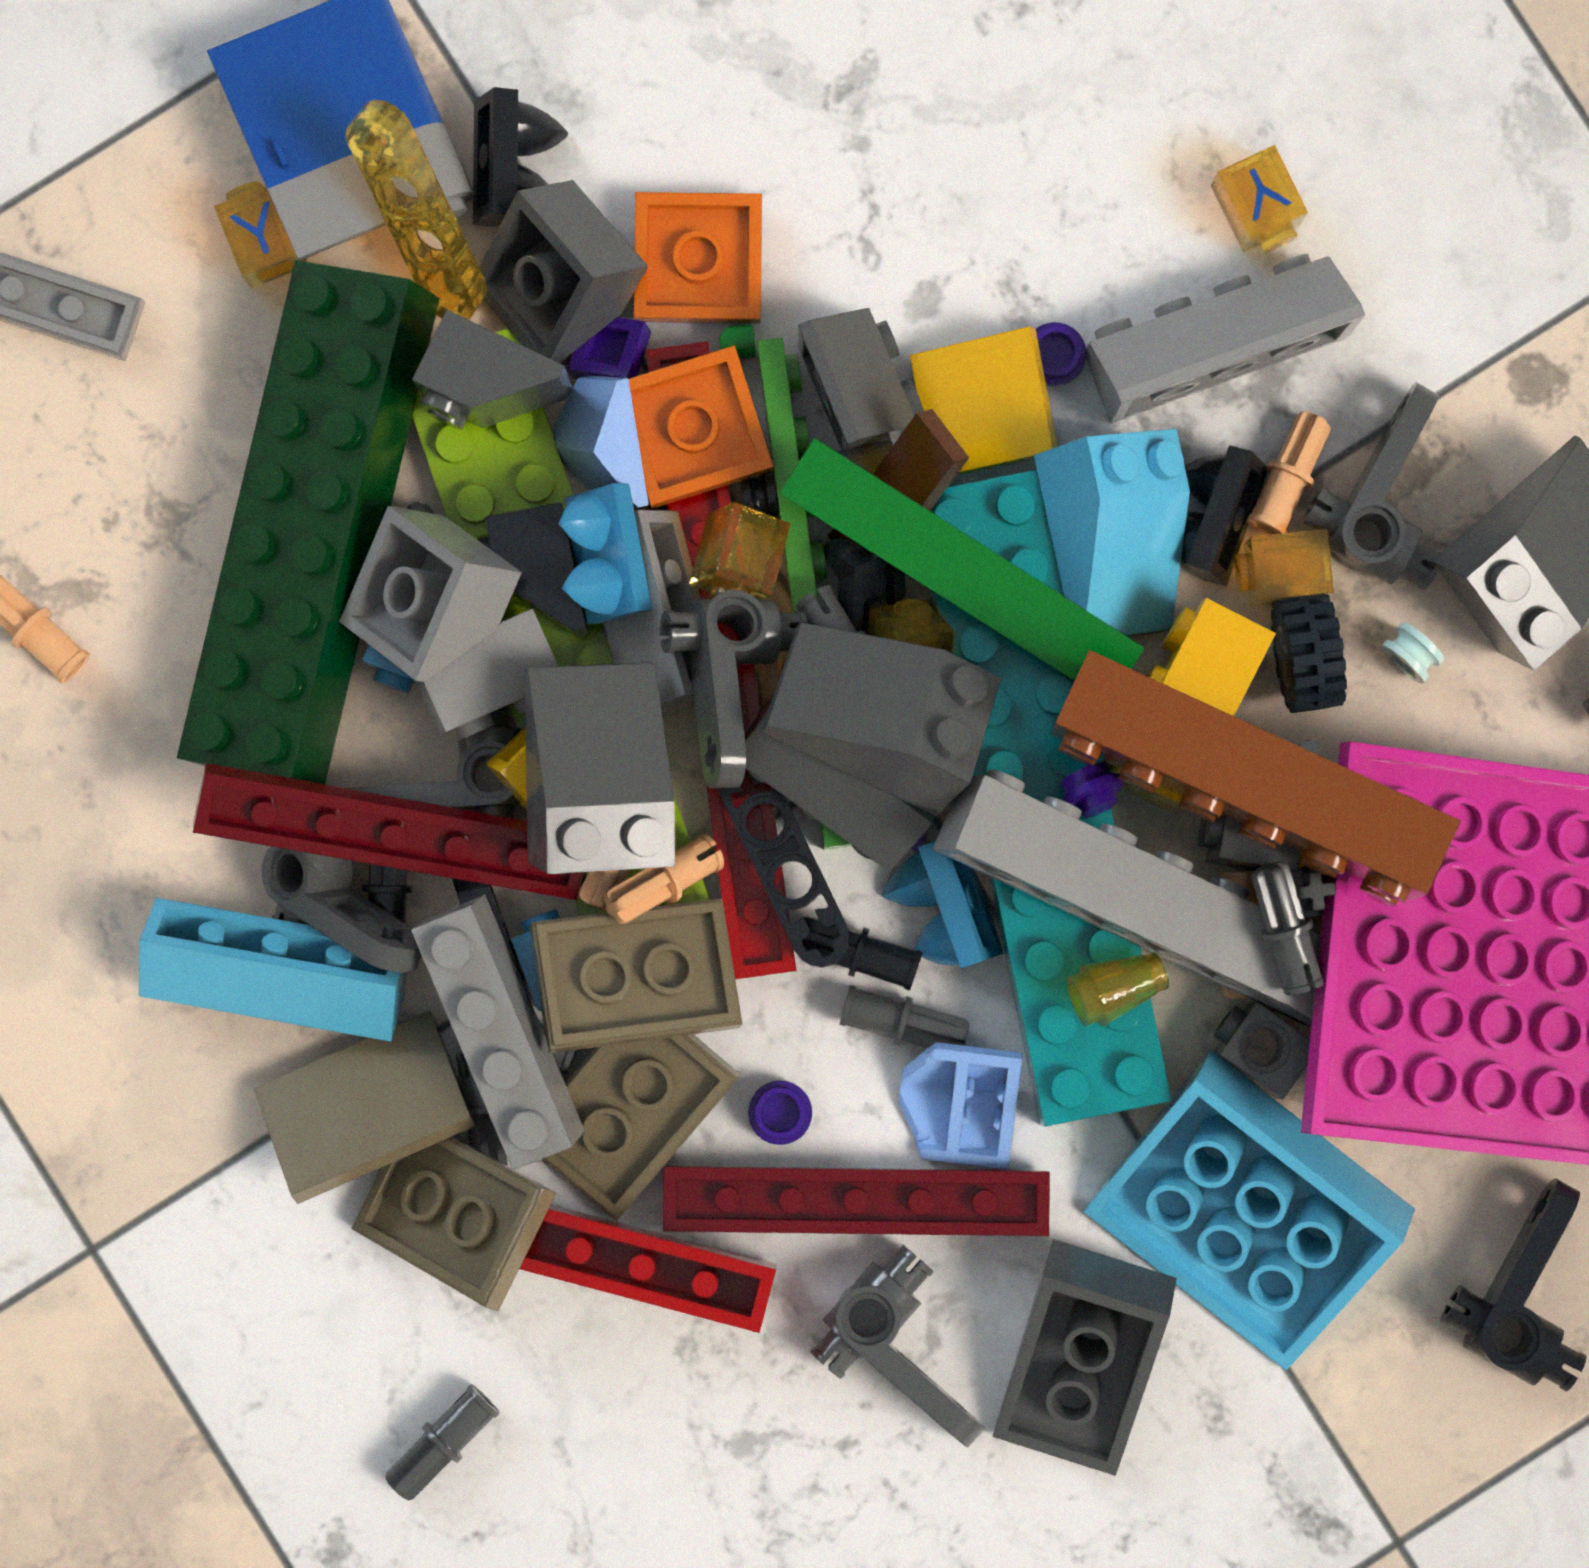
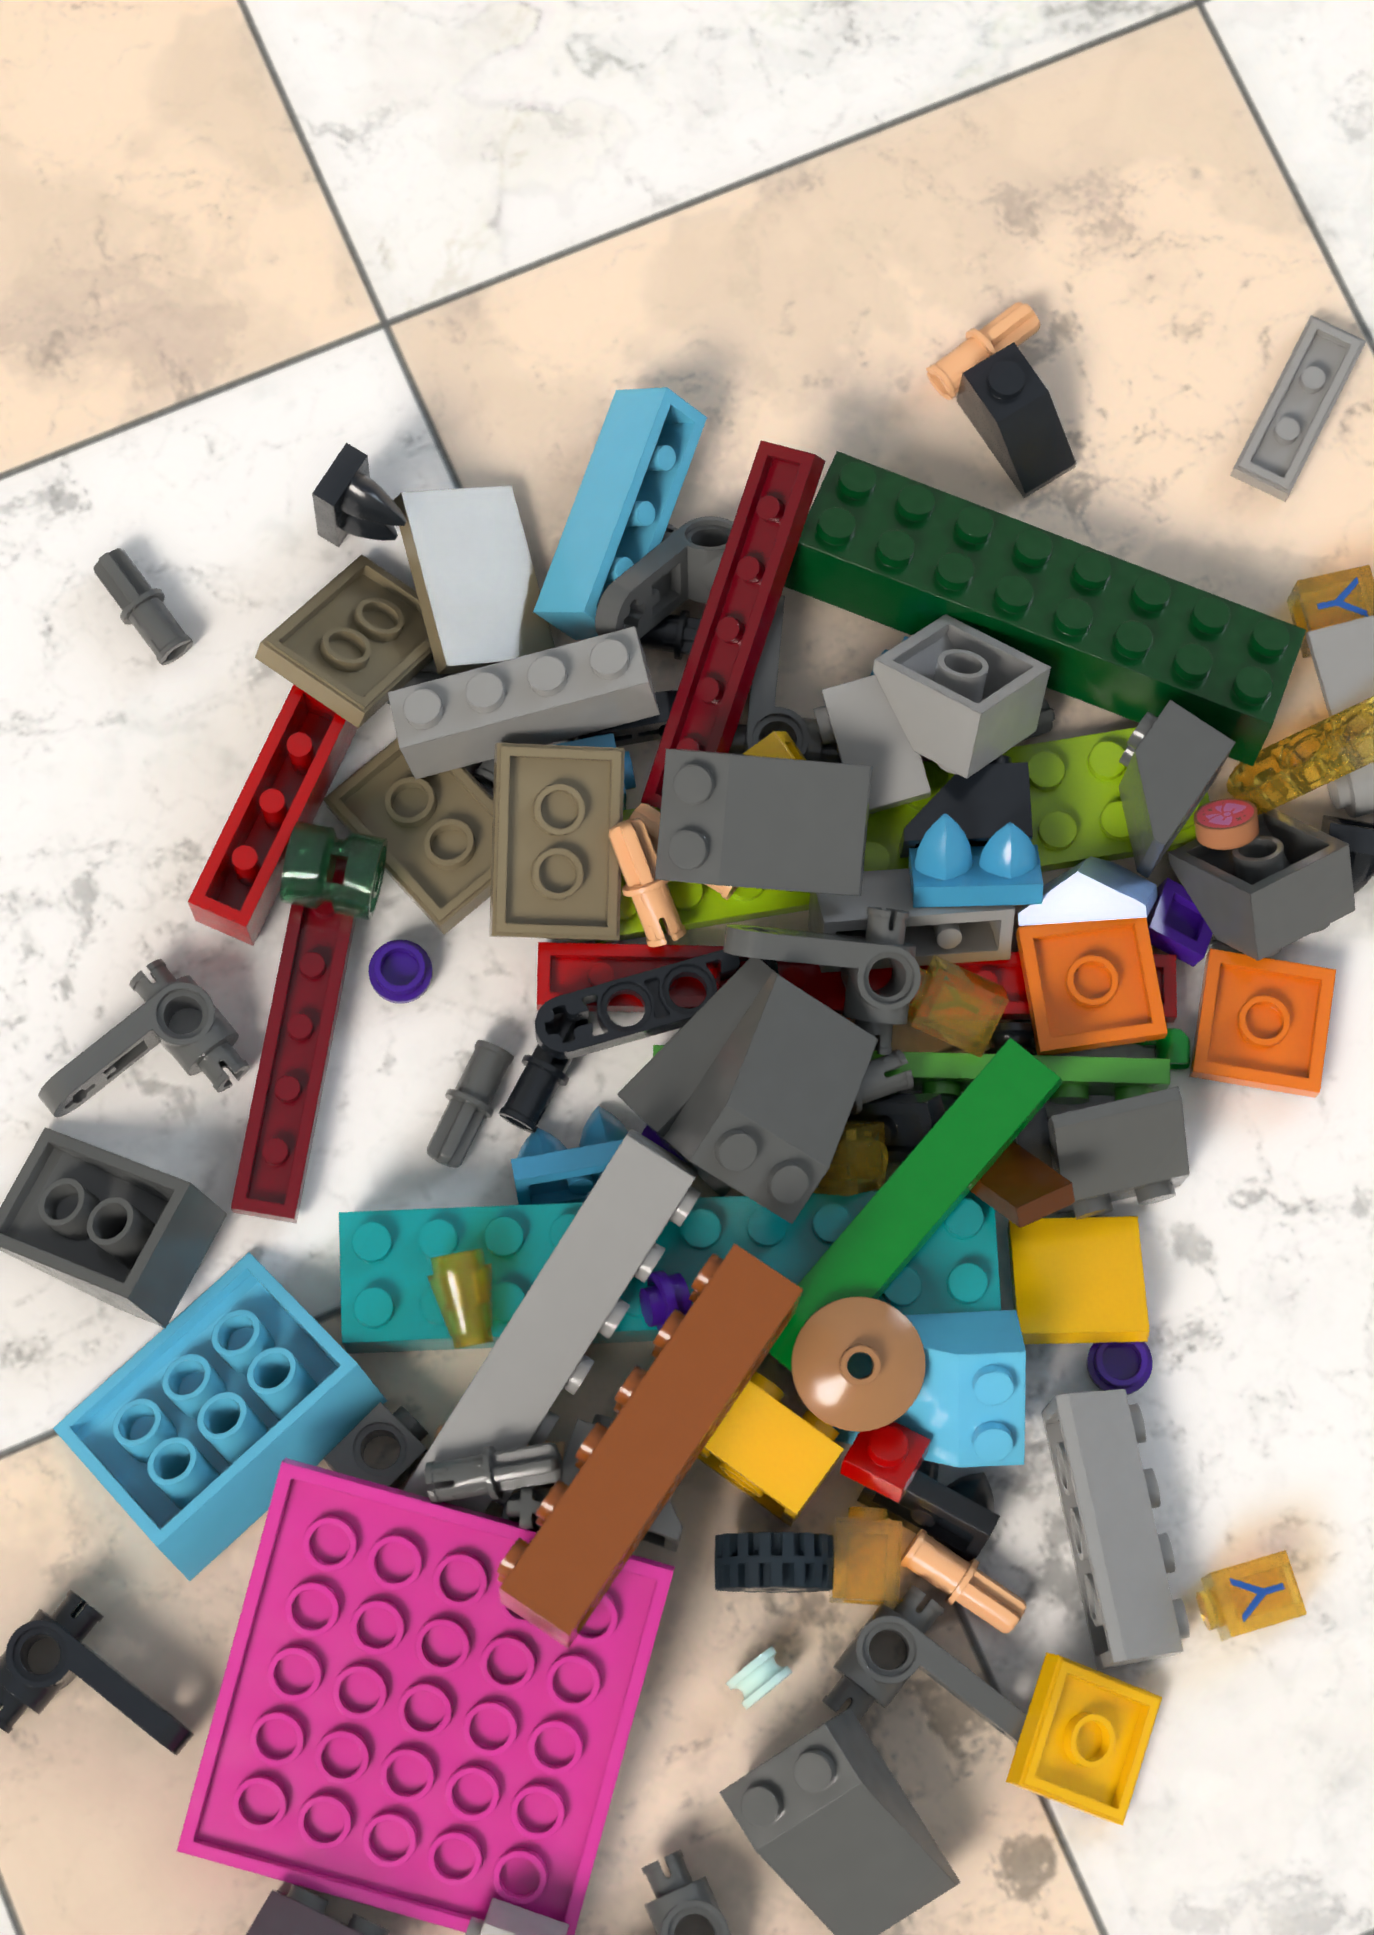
camera: 95 degrees right, 10 degrees down
light blue slope [899,1042,1023,1170] -> none
none -> clear green wheel [280,821,388,920]
none -> black tile [312,443,407,547]
none -> medium nougat dish [791,1297,926,1432]
none -> red plate [840,1422,931,1503]
none -> black slope [956,342,1076,498]
none -> yellow tile [1006,1653,1162,1826]
none -> tile [1194,798,1260,850]

